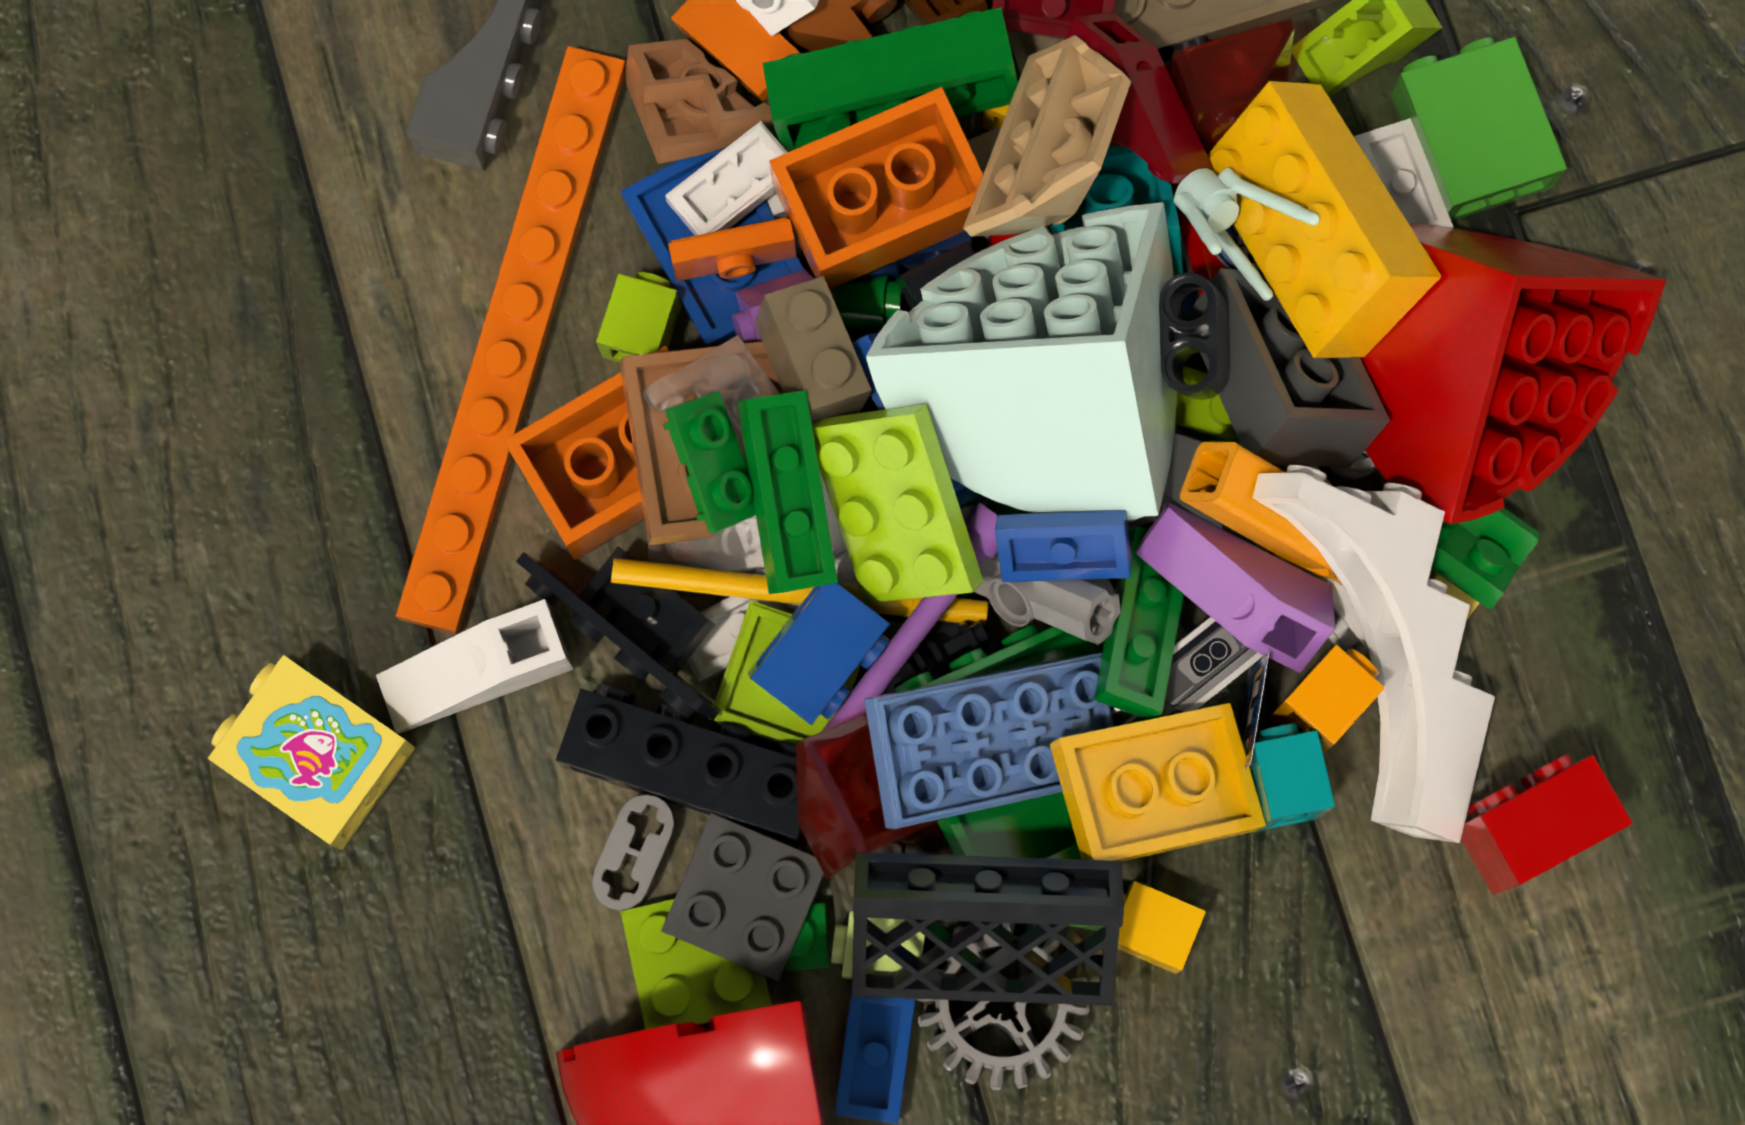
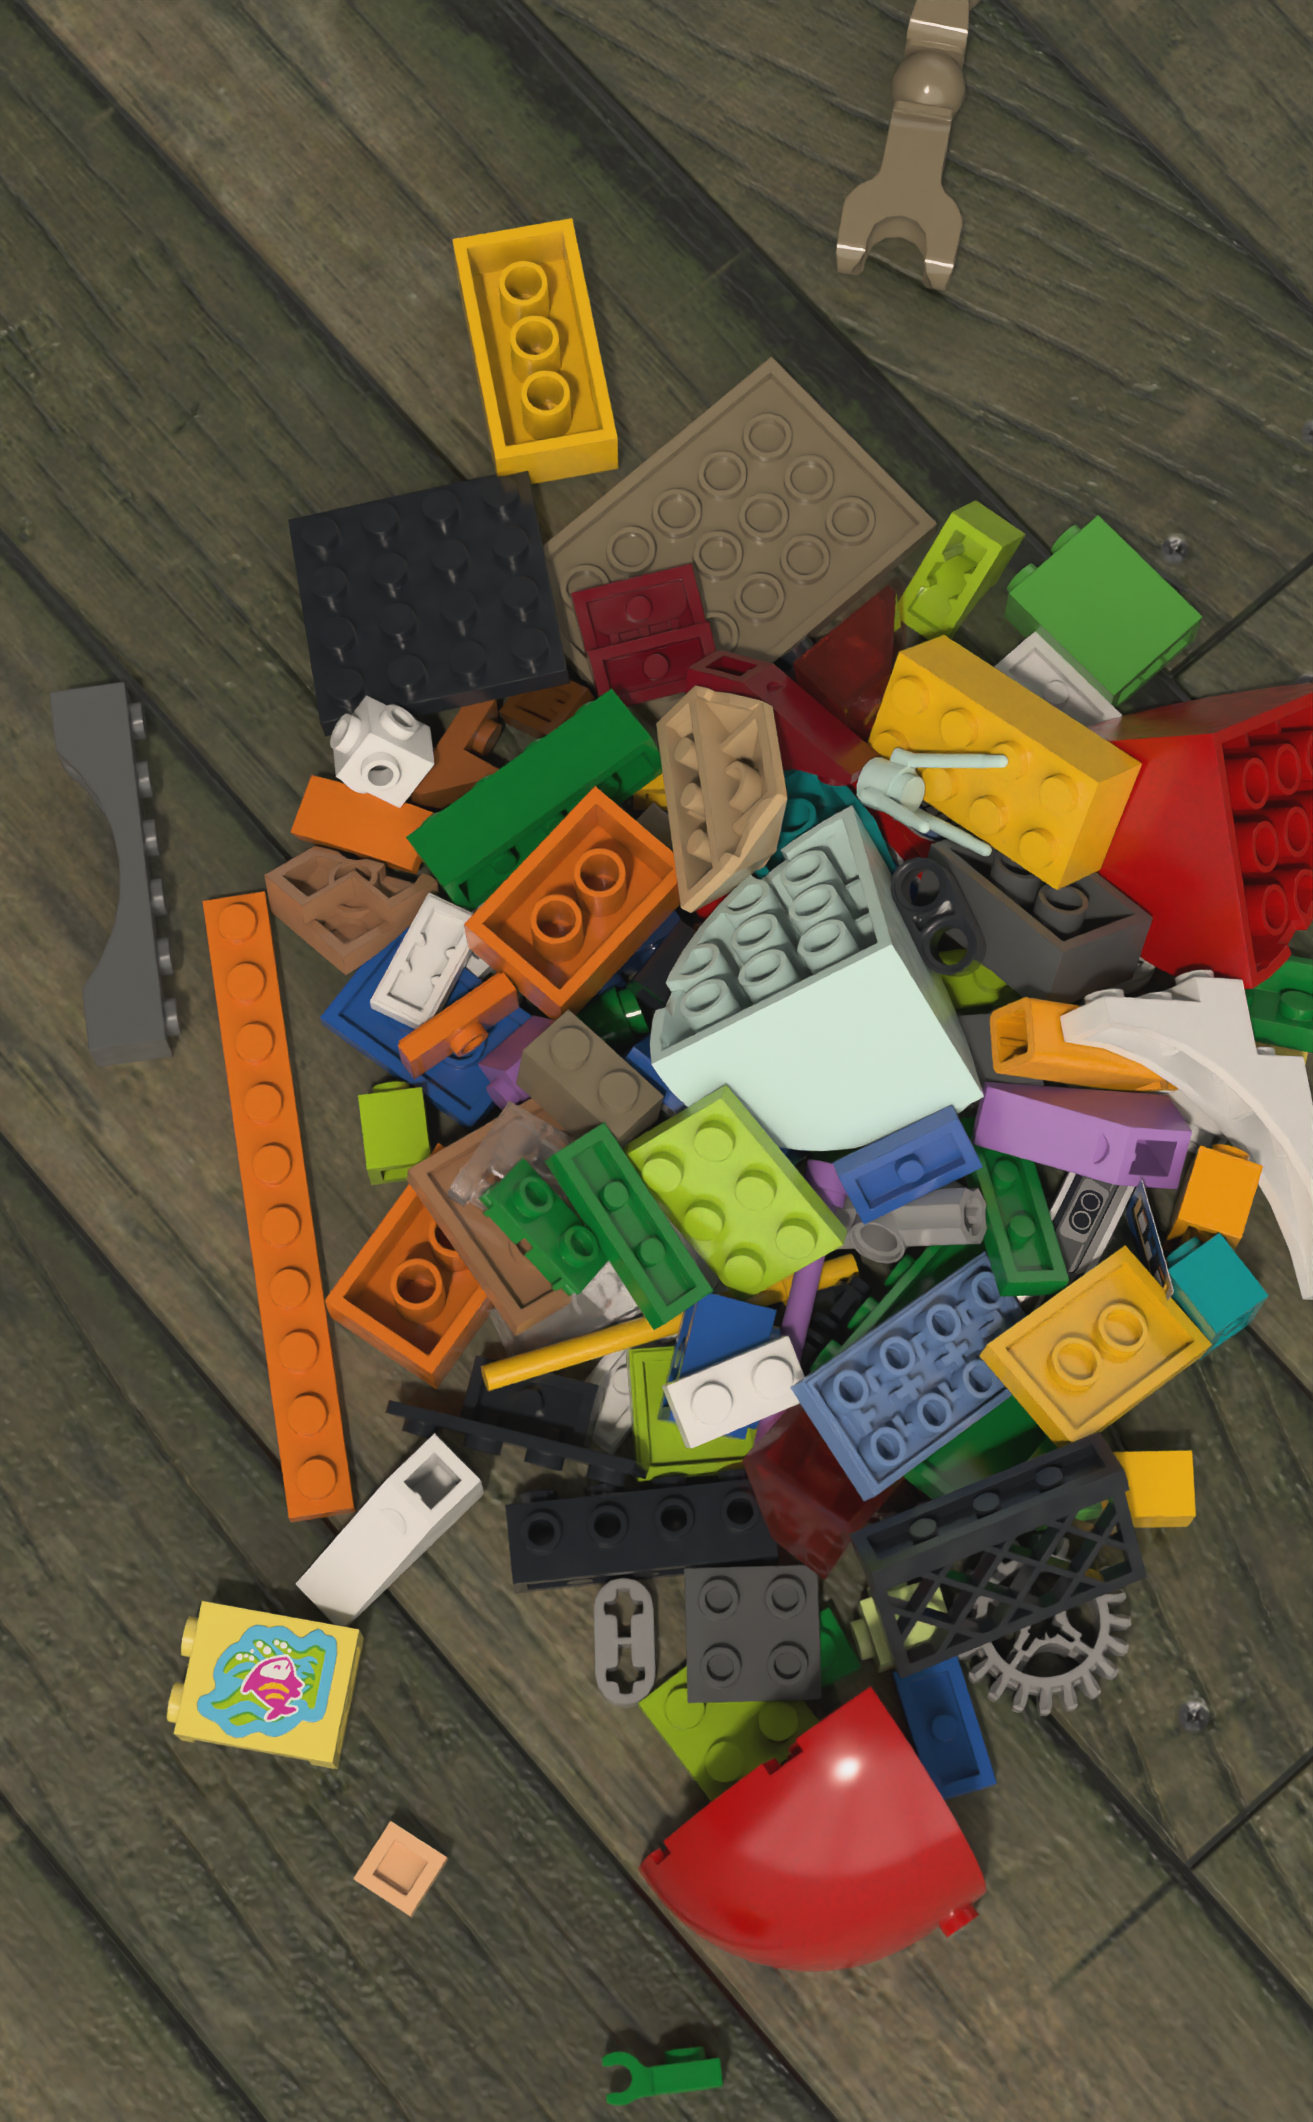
camera: 25 degrees left, 5 degrees down
none -> light nougat plate [354,1821,449,1917]
none -> white plate [662,1336,805,1448]

